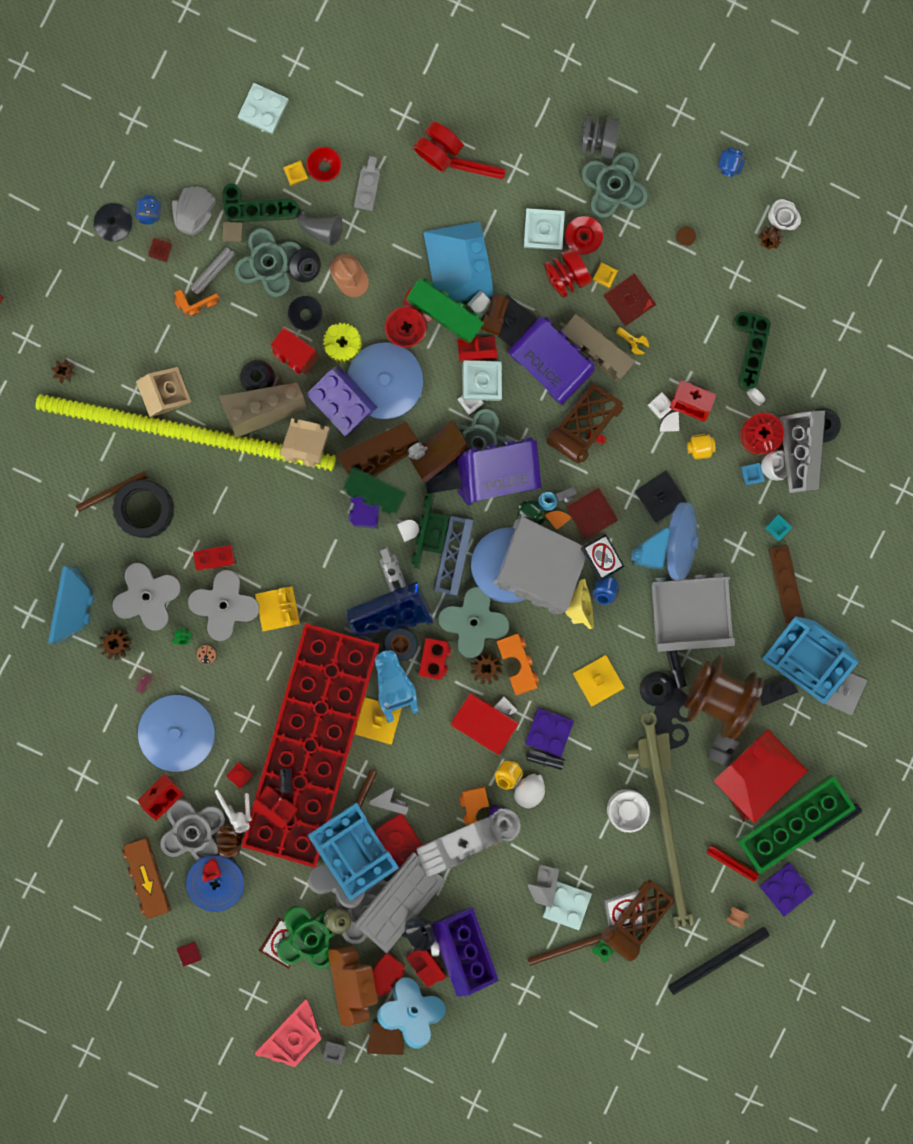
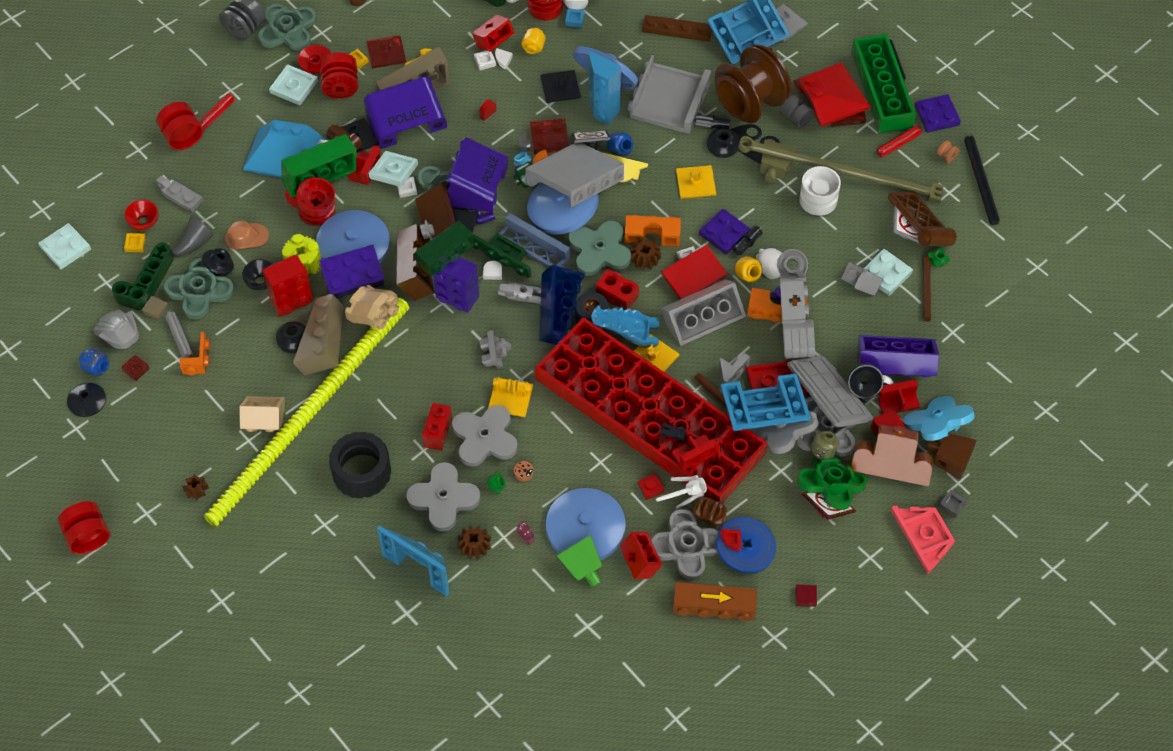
camera: 70 degrees left, 30 degrees down
reddish brown bar [76,471,147,512] -> none
reddish brown piece [547,383,624,464] -> none
teal plate [765,514,793,541] -> none
none -> light grey hips [479,330,511,369]
none -> bright green torso [557,536,603,587]
none -> light grey slope [660,279,746,346]

